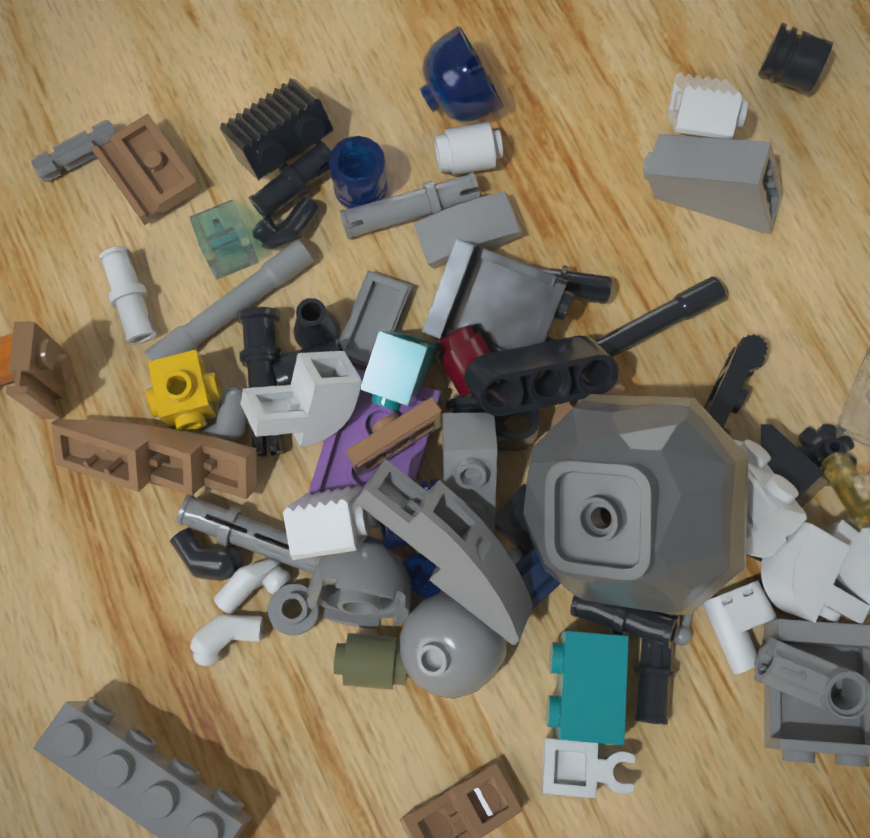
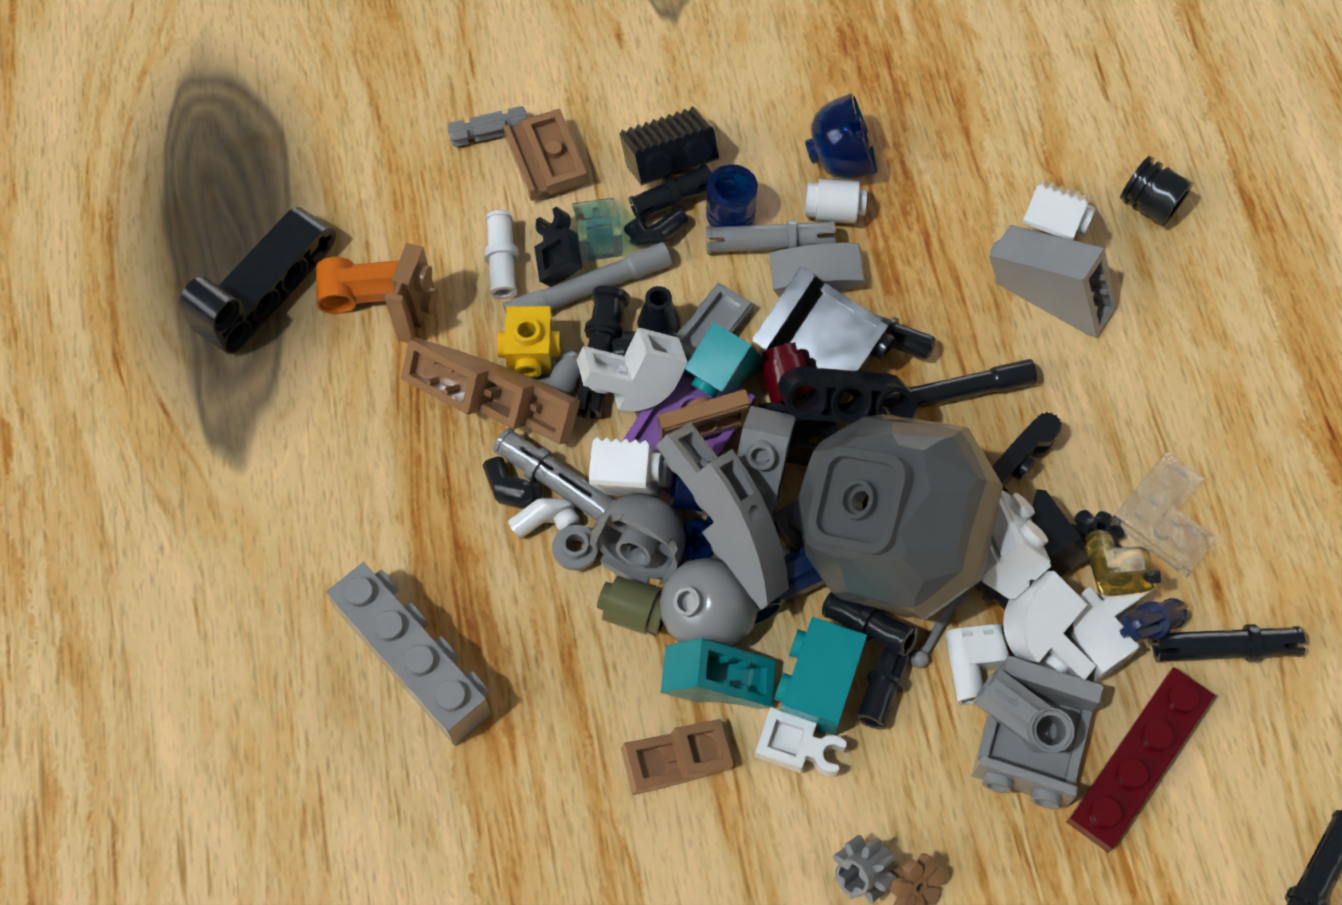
camera: 15 degrees right, 10 degrees down
white arm [190,614,264,666] -> none
none -> black plate [534,206,583,287]
none -> teal arch [661,638,776,709]

